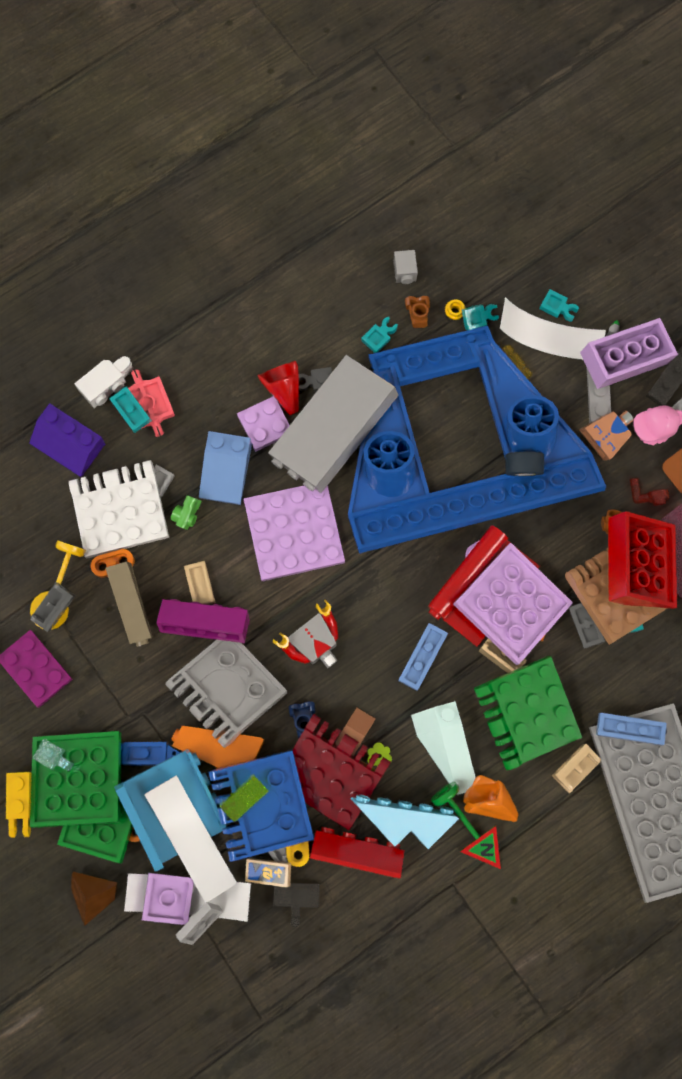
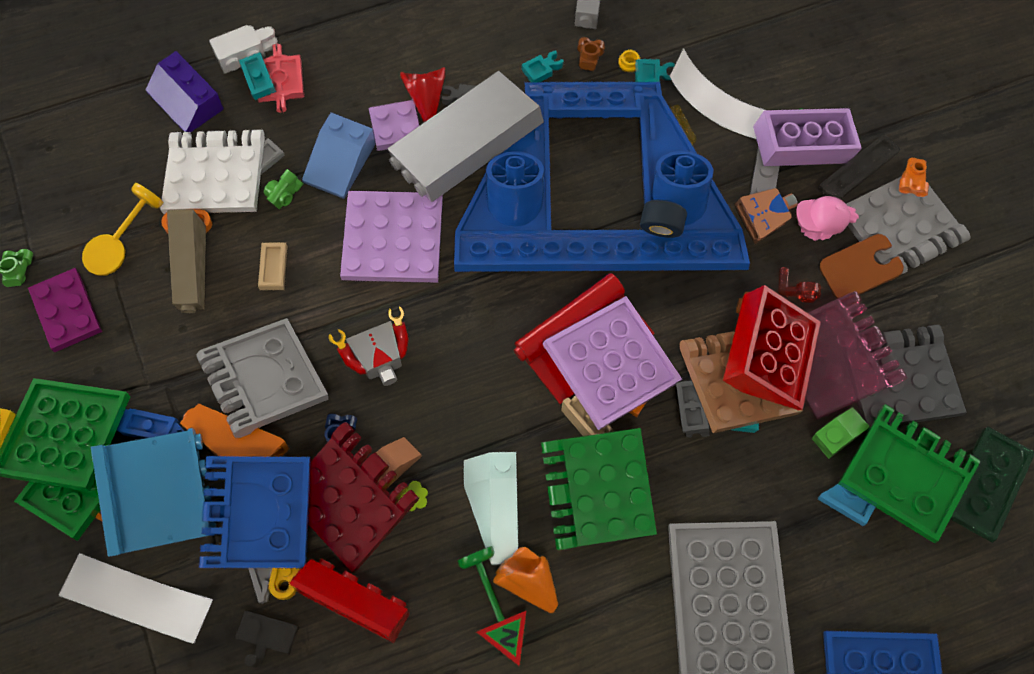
camera: 15 degrees right, 10 degrees down
dark grey hinge [30,582,76,632] -> none
clear light blue plate [32,739,74,771] -> none
reddish brown slope [71,872,117,926] -> none
lavender plate [142,873,194,925] -> none
white sticker [144,775,237,903] -> none
magenta brick [156,599,250,643] -> none
light grey plate [176,902,223,945] -> none
clear neon green slope [219,774,269,822] -> none
tile [245,858,291,887] -> none
slope [350,795,458,849] -> none
medium blue plate [398,623,448,691] -> none
teal plate [539,289,579,322] -> none
tan hinge [552,744,601,793] -> none
medium blue plate [596,713,667,745] -> none

